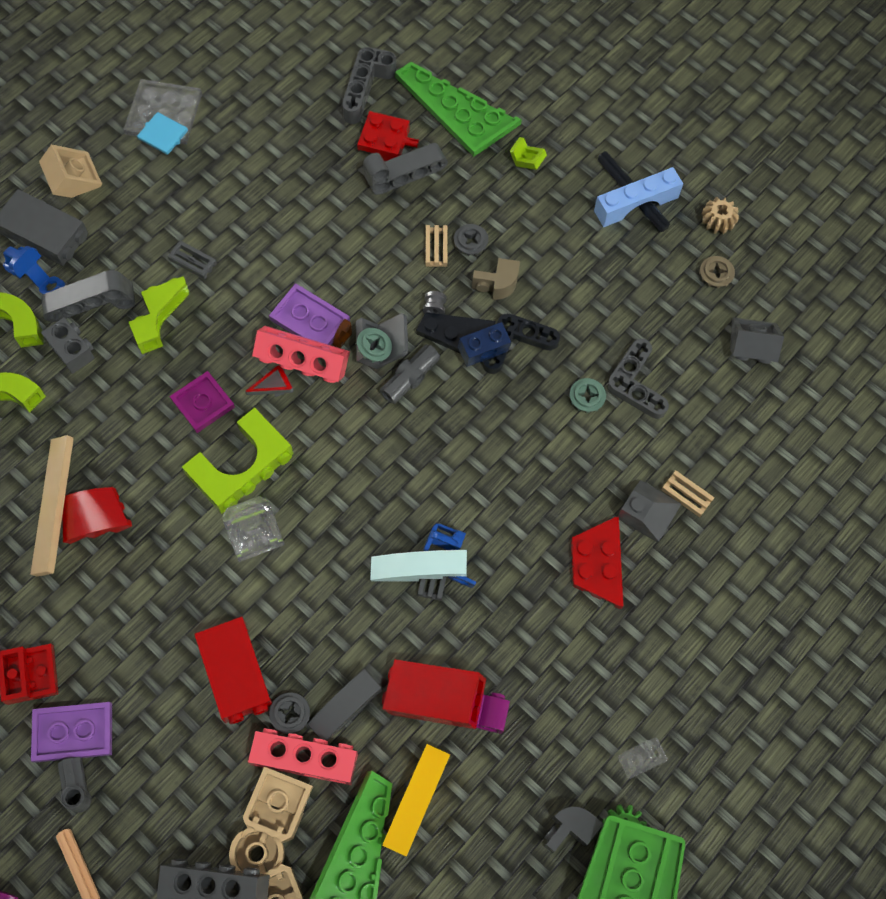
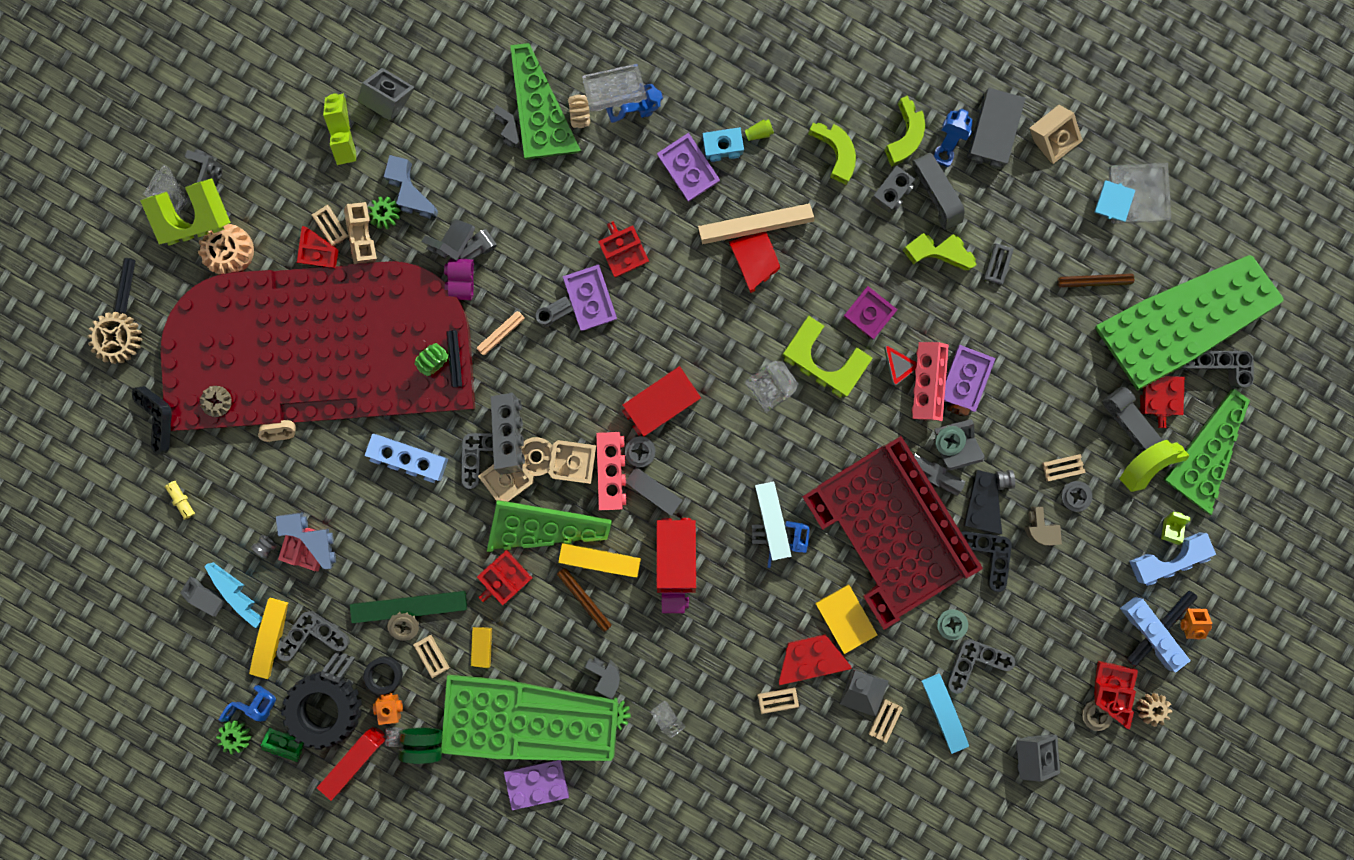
camera: 75 degrees right, 20 degrees up
dark blue brick [458,322,511,367] -> none
none -> reddish brown axle [557,568,611,632]
none -> tan tile [757,687,799,714]
none -> dark red slope [802,436,983,630]
none -> yellow tile [815,584,877,654]
none -> medium azure slope [922,674,969,754]
none -> reddish brown axle [1058,274,1135,288]
none -> red slope [1094,661,1138,729]
none -> bright green wing [1095,255,1284,391]
none -> lime arch [1119,440,1190,492]
none -> light blue arch [1129,532,1216,585]
none -> orange brick [1180,609,1212,639]

